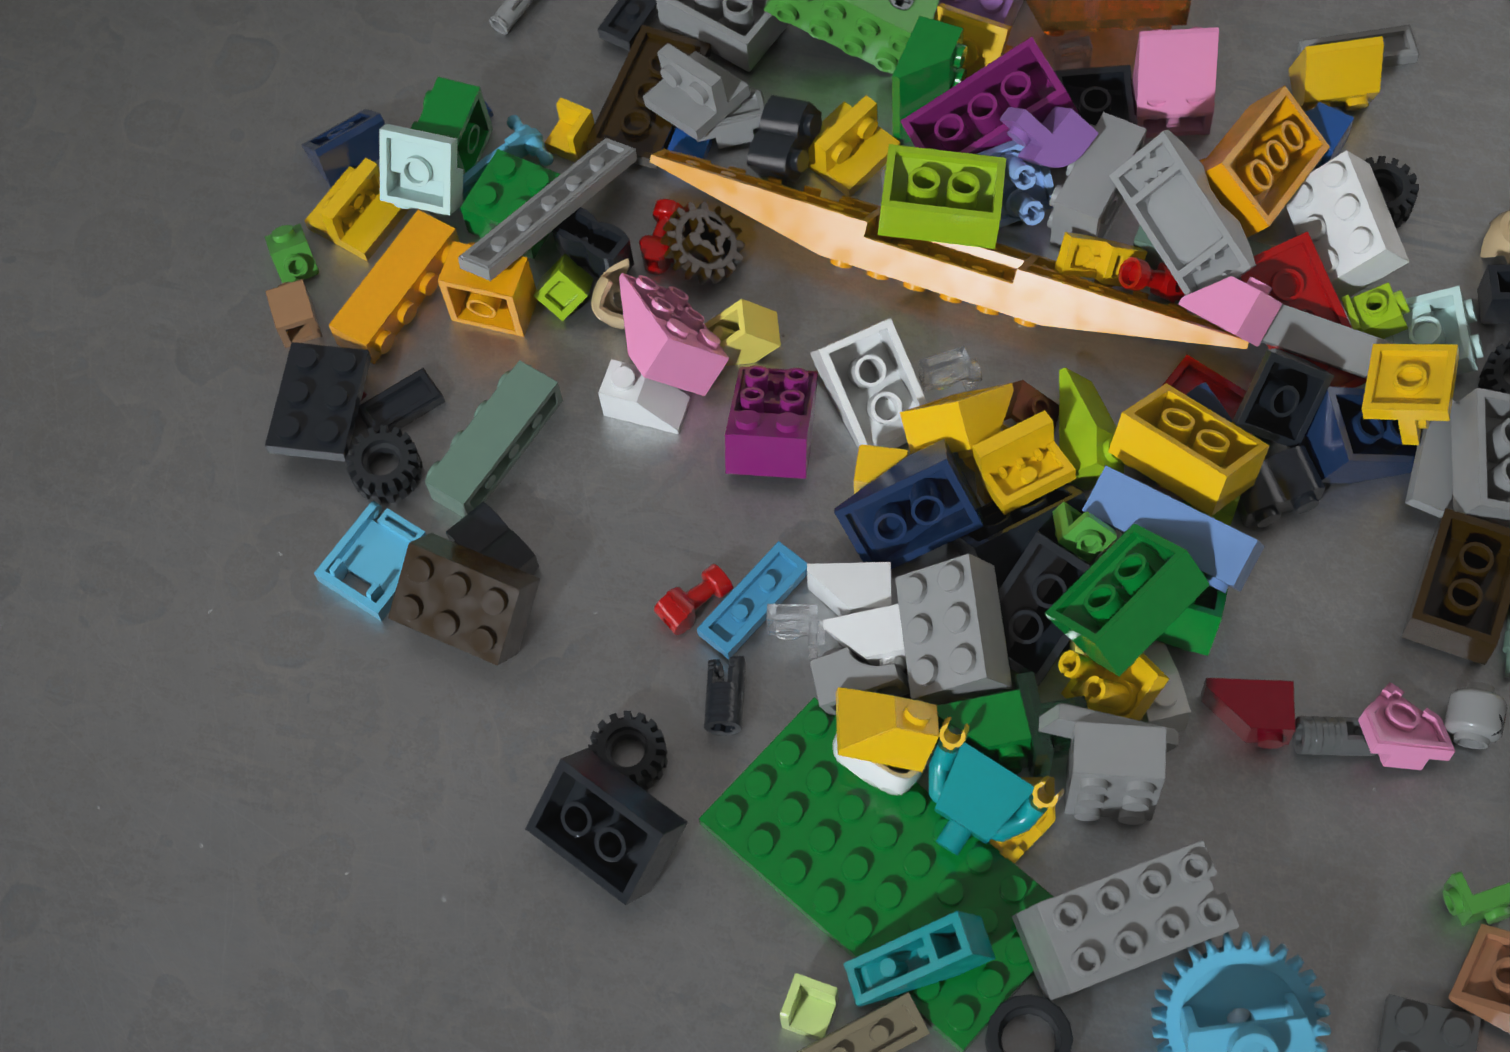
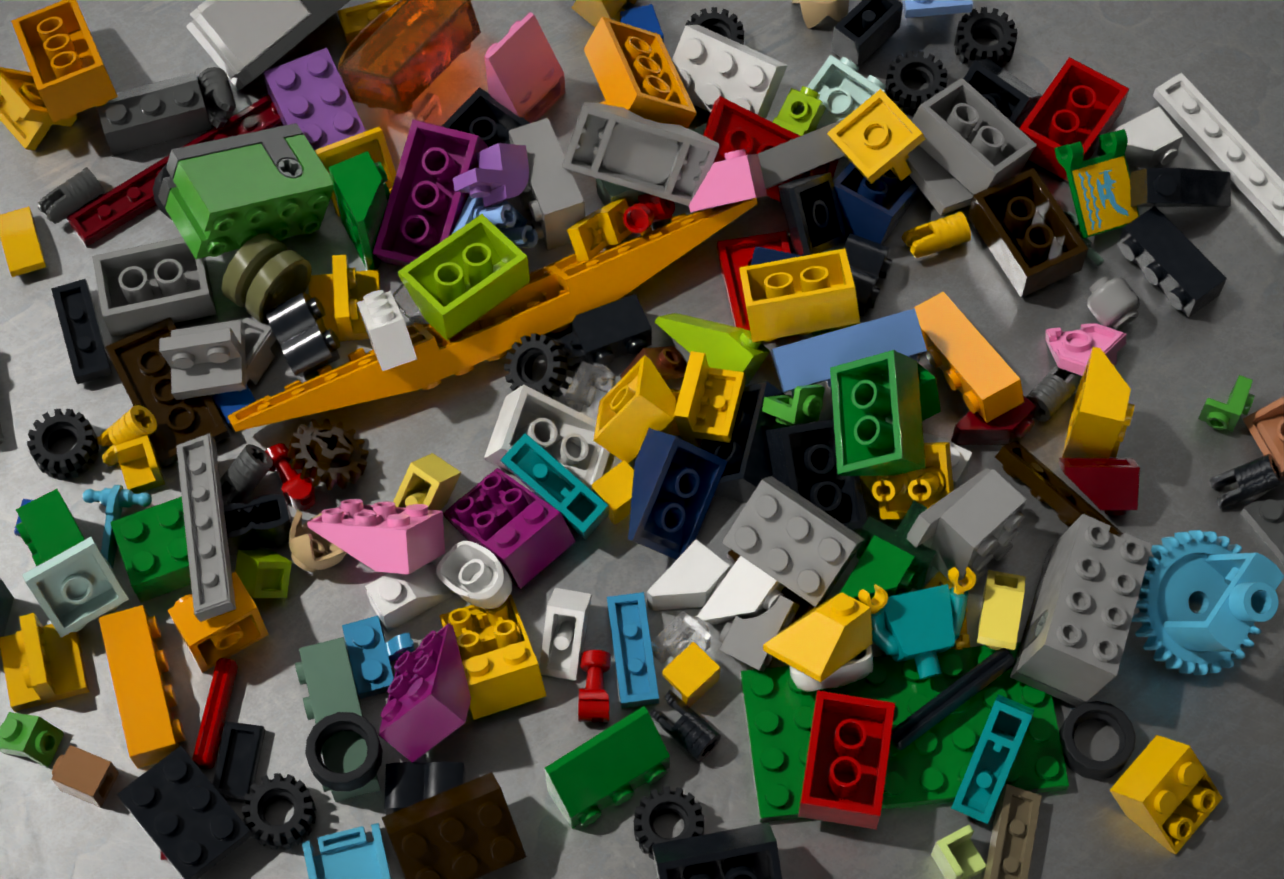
camera: 55 degrees left, 0 degrees up
none -> black tyre [27,409,99,480]
none -> yellow hinge [96,405,157,467]
none -> red axle [192,658,238,769]
none -> dark grey hinge [220,444,273,505]
none -> olive wheel [221,233,312,325]
none -> black tyre [305,712,383,792]
none -> dark azure plate [342,615,415,699]
none -> white brick [357,290,417,371]
none -> magenta slope [378,623,471,763]
none -> white piece [436,541,512,609]
none -> yellow slope [439,594,546,720]
none -> teal slope [500,433,609,540]
none -> black tyre [504,333,575,399]
none -> white slope [539,588,592,681]
none -> green slope [544,706,670,829]
none -> black hinge [558,294,652,369]
none -> yellow panel [662,641,720,707]
none -> red brick [798,690,895,829]
none -> black axle [890,648,1015,750]
none -> yellow hinge [901,212,971,258]
none -> light orange brick [912,291,1024,423]
none -> light yellow slope [977,570,1026,650]
none -> dark brown plate [995,441,1123,537]
none -> dark red slope [1059,458,1140,515]
none -> yellow slope [1062,347,1135,458]
none -> black hinge [1209,454,1283,509]

